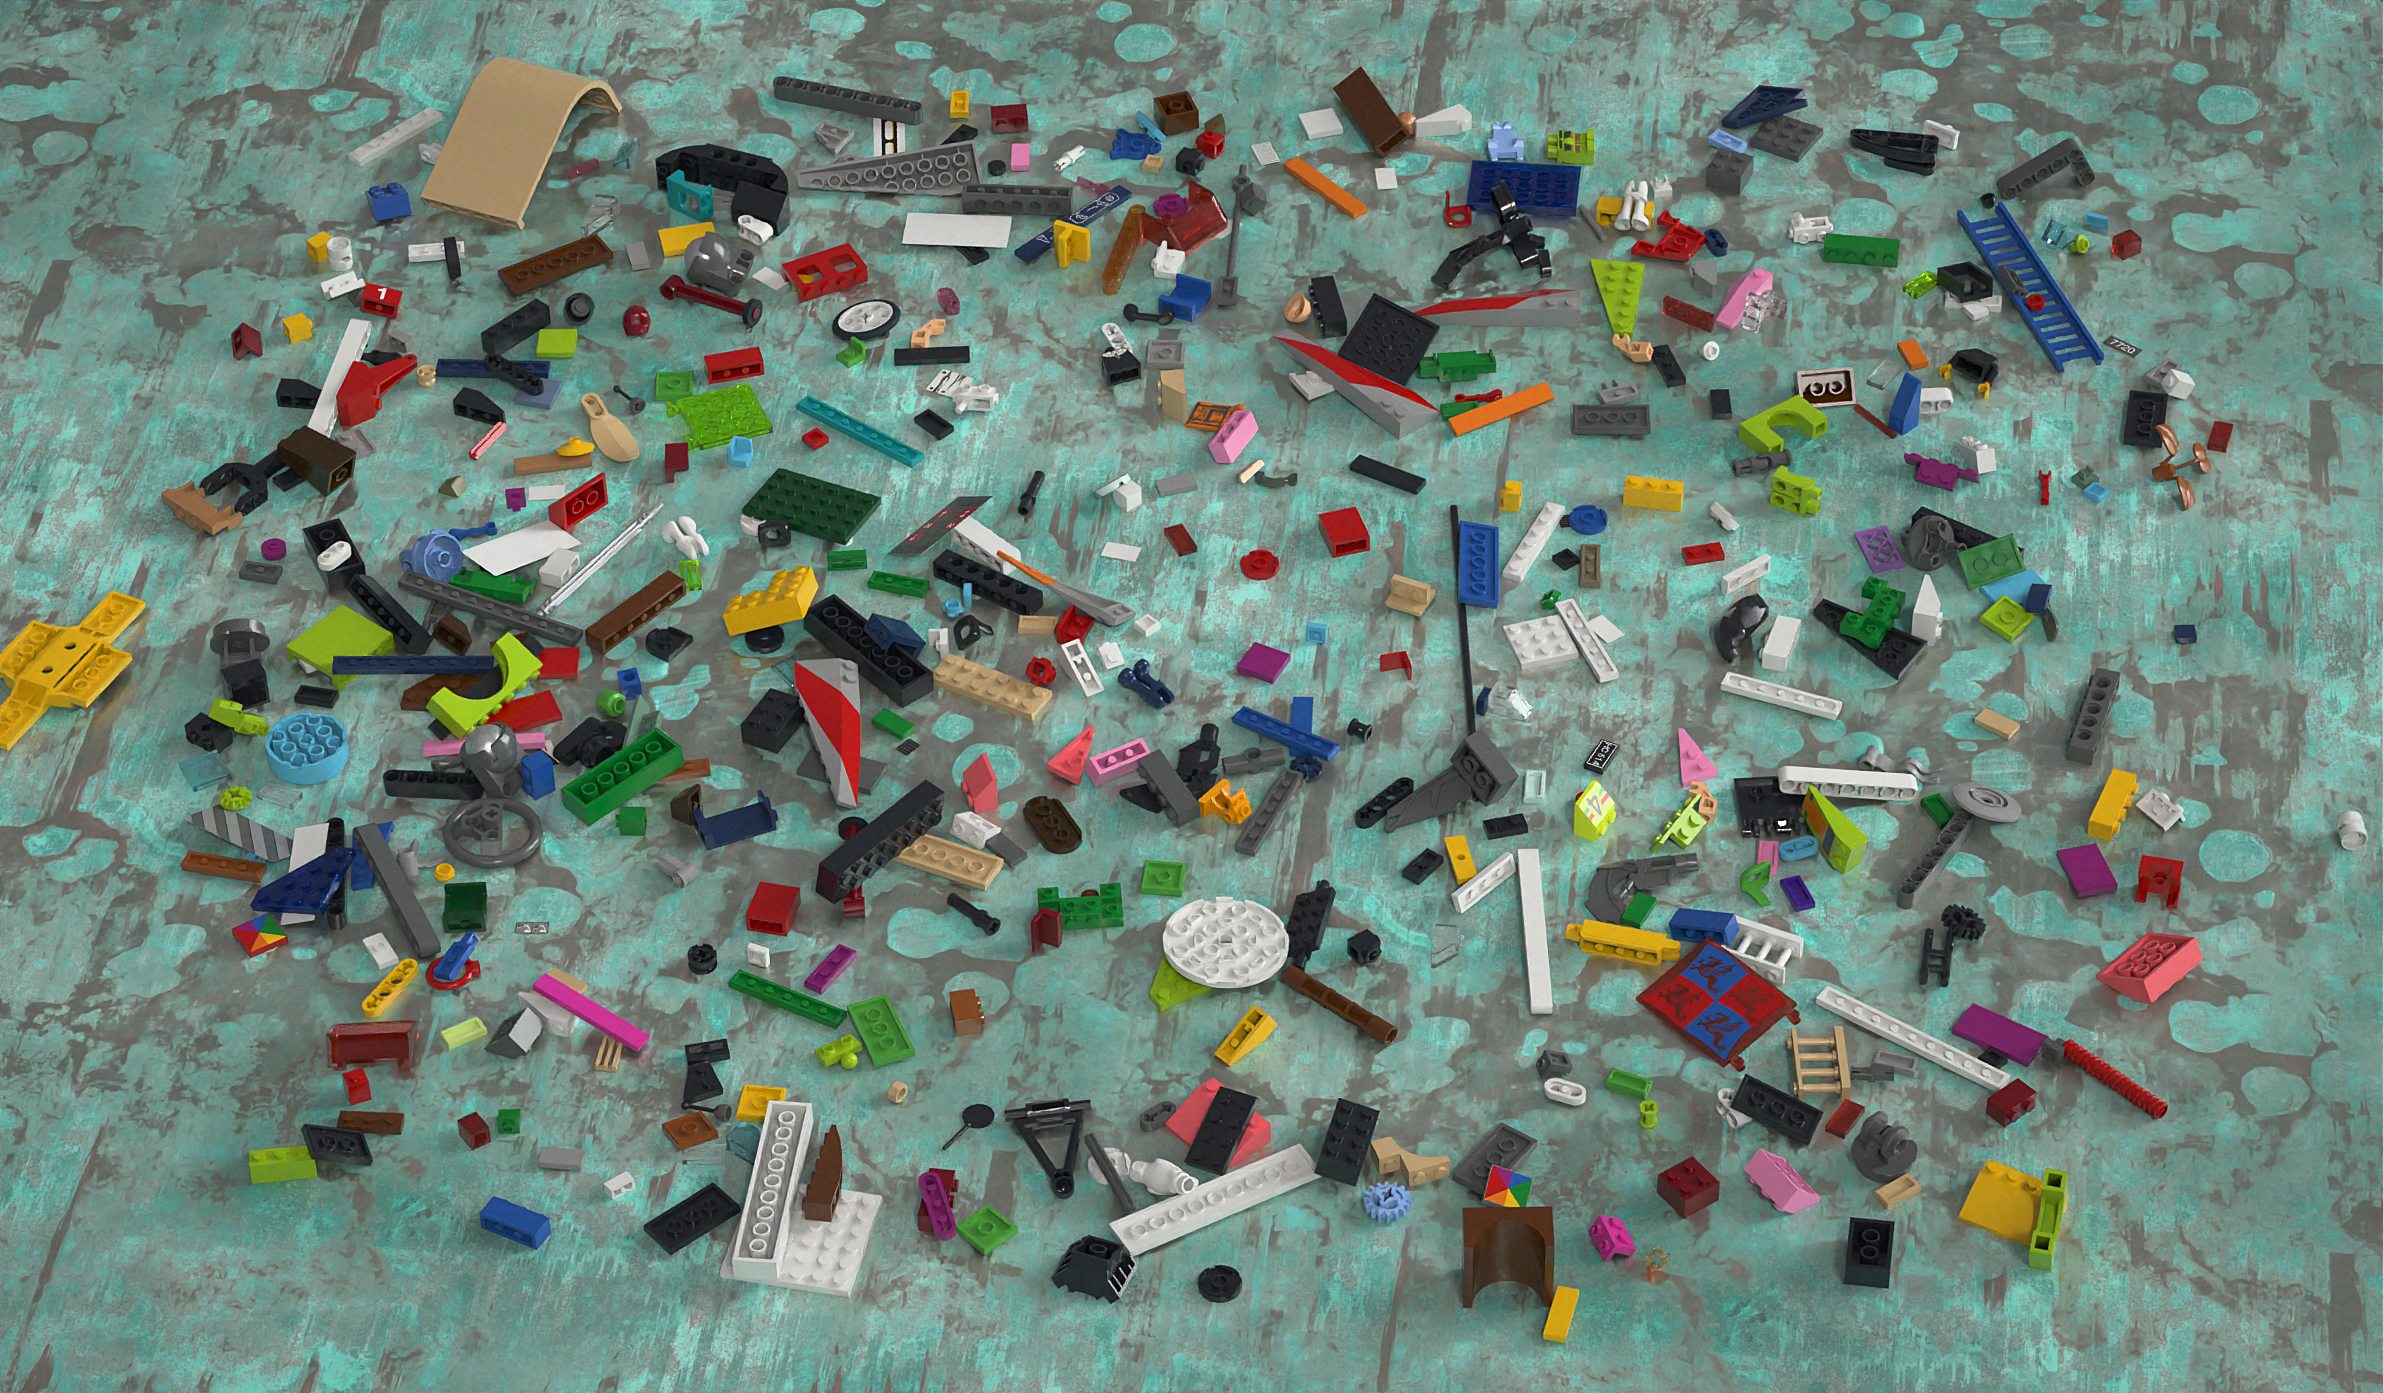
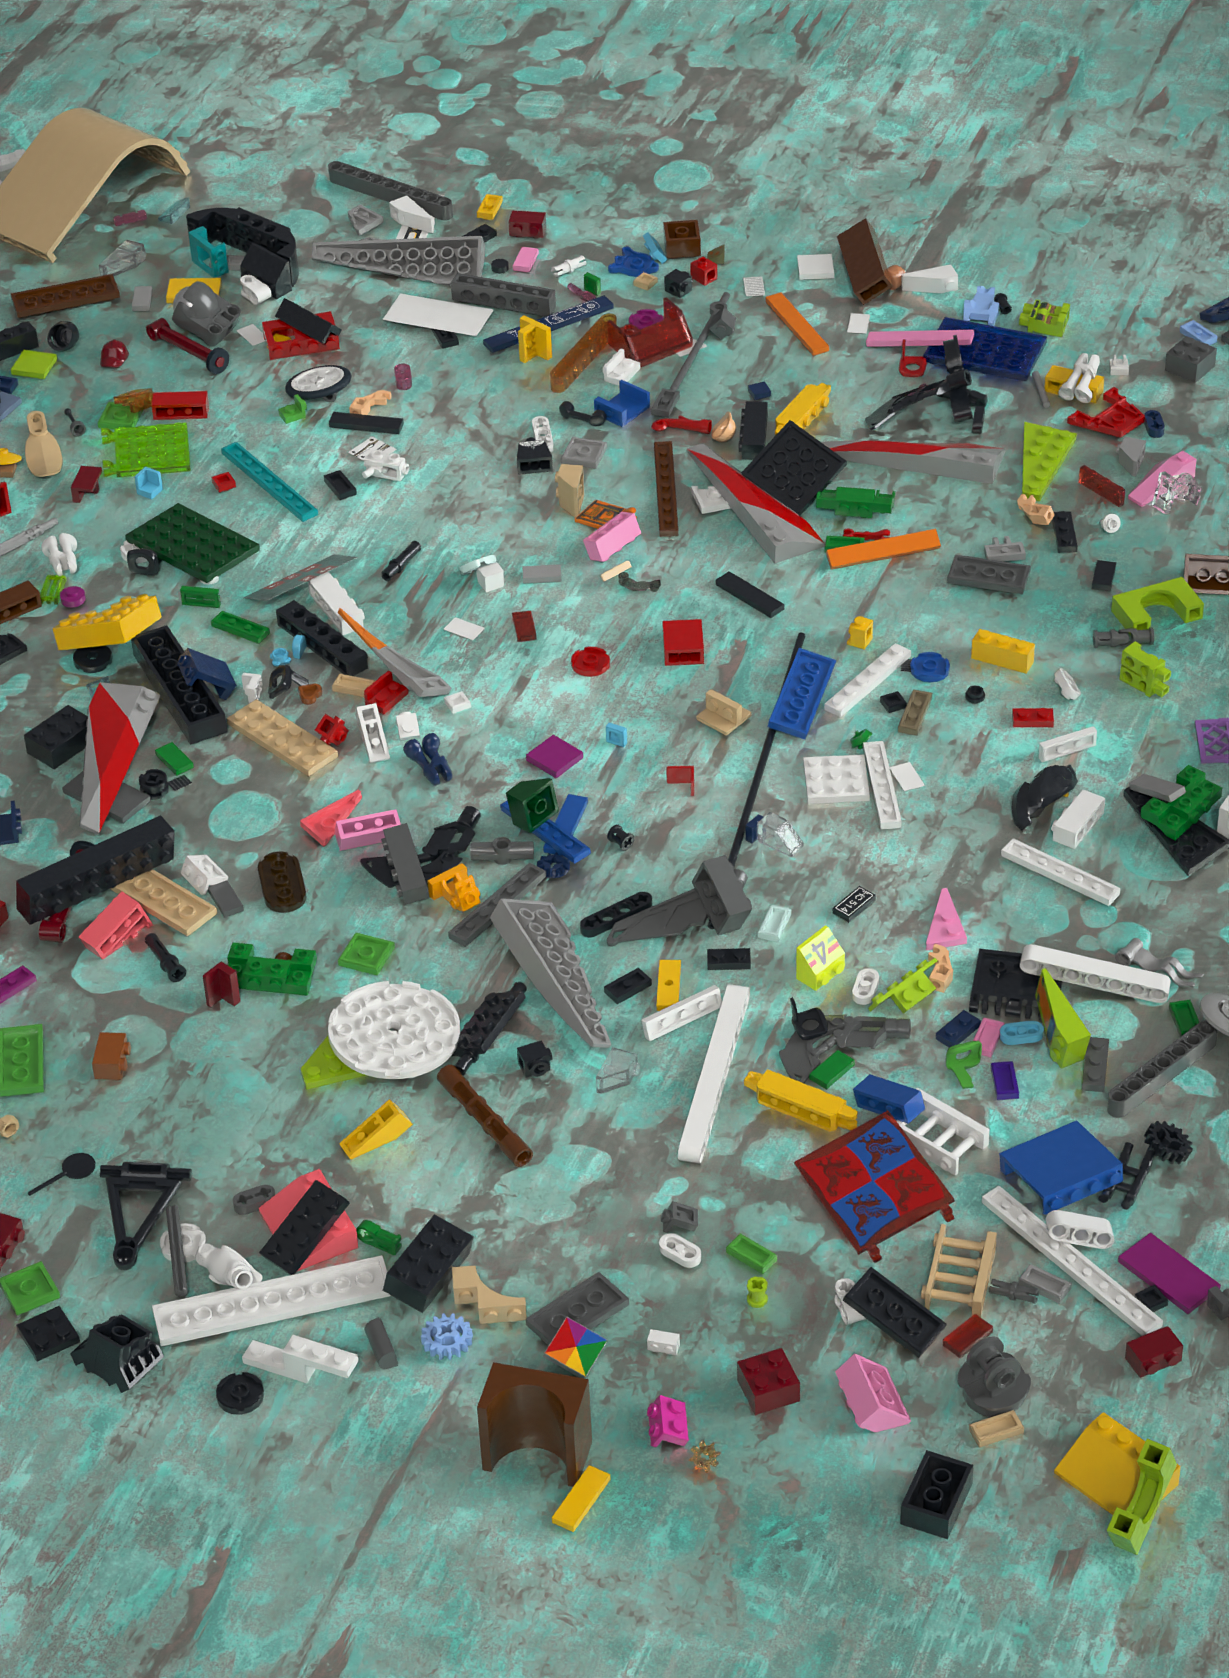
camera: 15 degrees right, 0 degrees up
coral slope [961,753,998,814] -> none
none -> black plate [16,1306,80,1362]
none -> magenta wheel [60,586,86,608]
none -> coral wedge [79,891,153,960]
none -> clear orange bracket [113,388,153,413]
none -> black wheel [139,769,169,800]
none -> white bracket [242,1335,358,1383]
none -> black panel [275,298,342,344]
none -> dark orange tile [298,683,322,705]
none -> green piece [356,1220,402,1255]
none -> dark grey brick [364,1317,398,1369]
none -> white slope [389,196,435,233]
none -> light grey wedge [490,899,611,1048]
none -> dark green slope [506,778,559,833]
none -> green tile [584,272,601,295]
none -> white piece [647,1329,680,1355]
none -> red plant [651,416,712,434]
none -> reddish brown tile [654,441,679,537]
none -> dark blue tile [748,381,771,400]
none -> yellow hinge [775,383,831,435]
none -> black piece [790,997,828,1040]
none -> white plate [852,969,879,1005]
none -> bright pink tile [866,330,974,347]
none -> dark blue plate [936,1010,981,1048]
none -> black plate [965,685,985,704]
none -> black pin [994,293,1012,314]
none -> blue panel [999,1120,1123,1215]
none -> white beam [1046,1210,1114,1249]
none -> dark grey plate [1082,1037,1109,1092]
none -> light grey tile [1129,774,1186,802]

